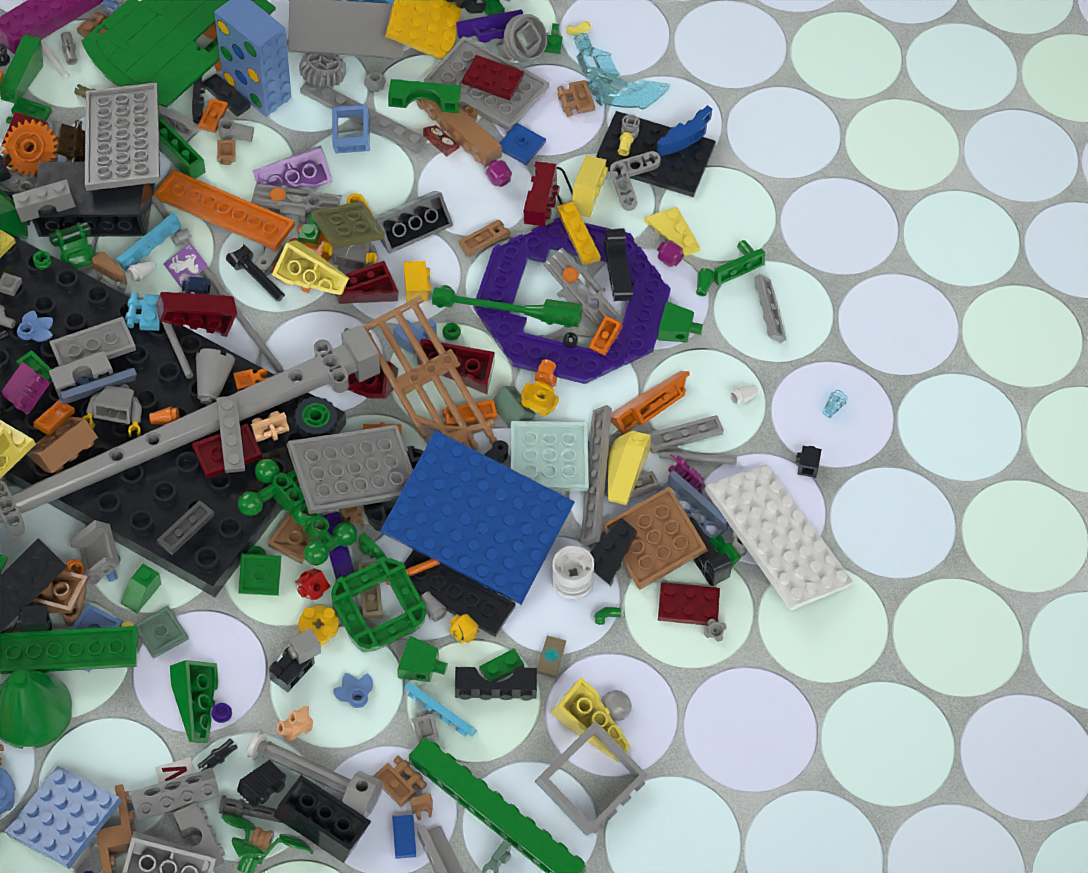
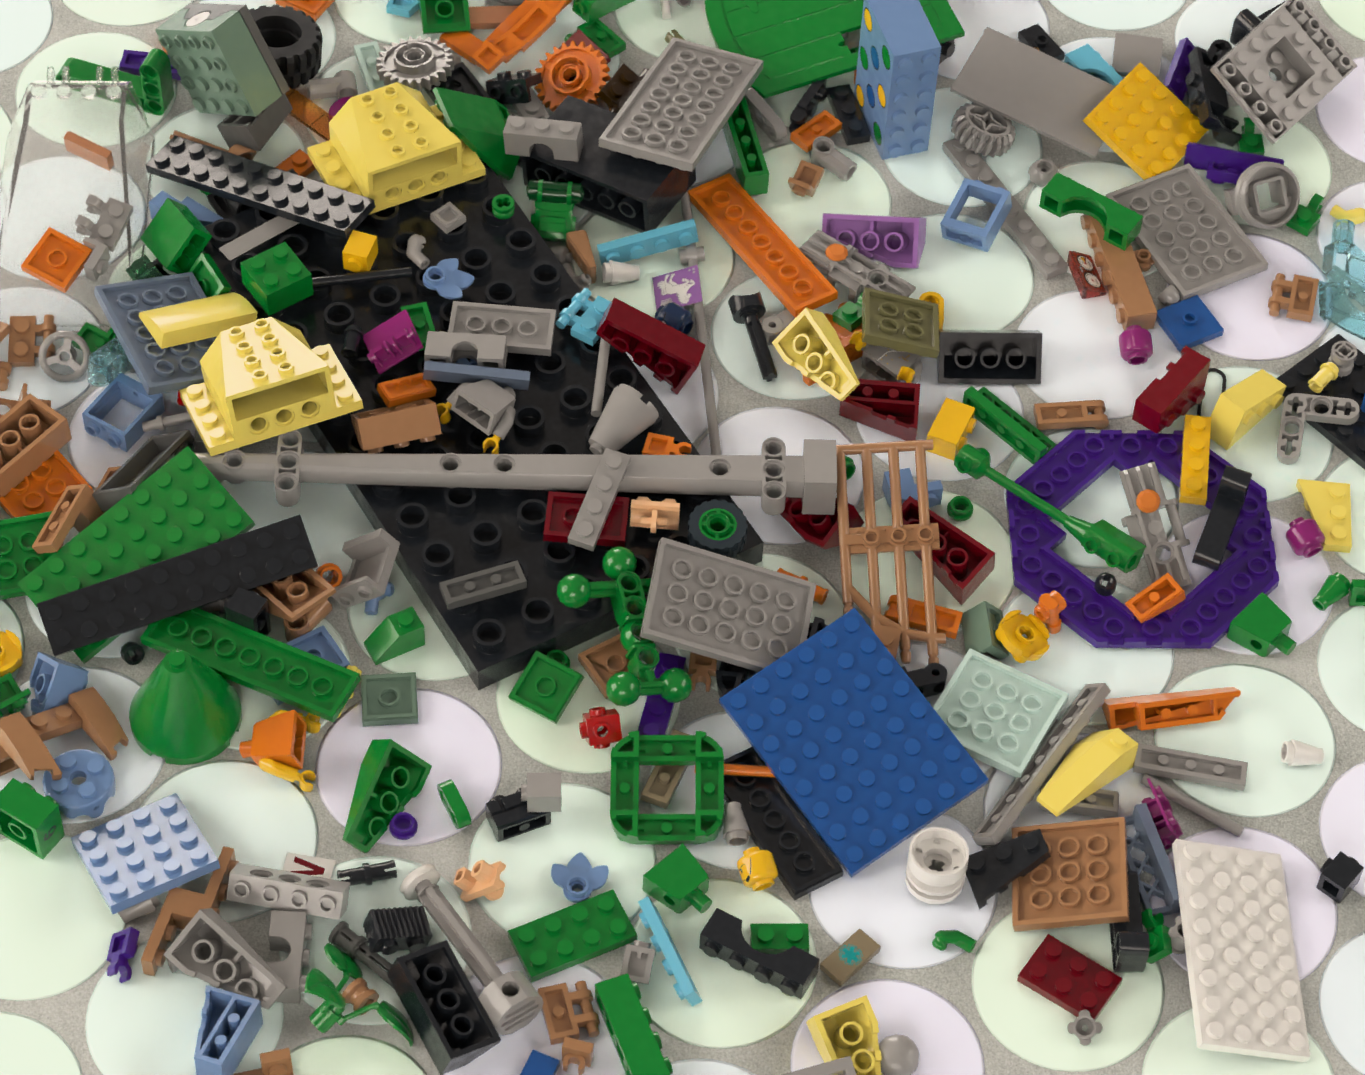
camera: 30 degrees right, 5 degrees down
orange cone [149,406,180,425] -> none
yellow plate [298,606,339,645] -> none
green plate [358,532,387,560] -> none
dark red plate [462,55,524,100] -> none
none -> orange torso [239,709,321,792]
none -> green beam [437,779,472,830]
none -> green plate [508,889,637,983]
none -> green fence [963,386,1057,465]
none -> light grey hinge [1158,284,1180,306]

